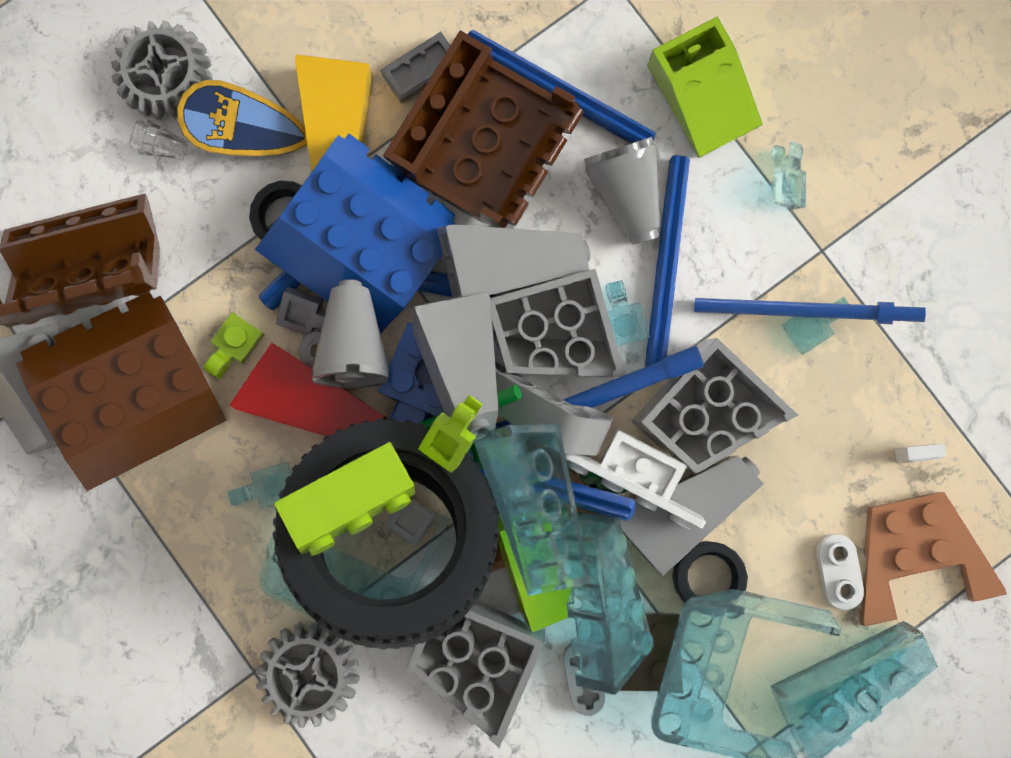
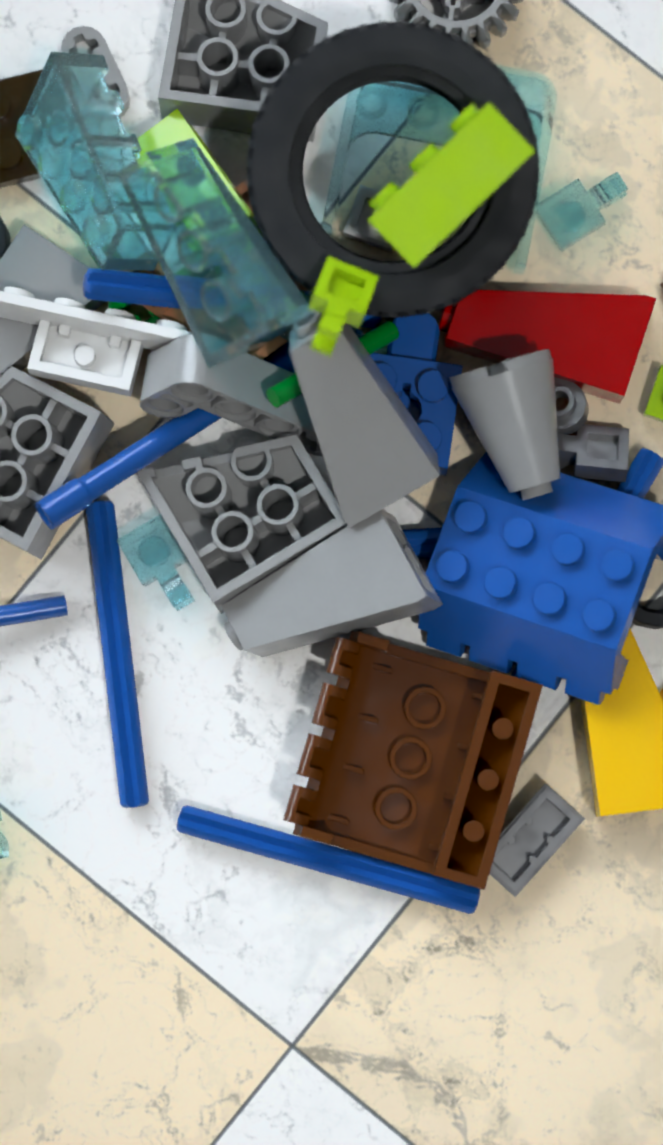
camera: 175 degrees right, 0 degrees up
light grey cone [584,137,661,245] -> none
lime slope [647,16,763,158] -> none

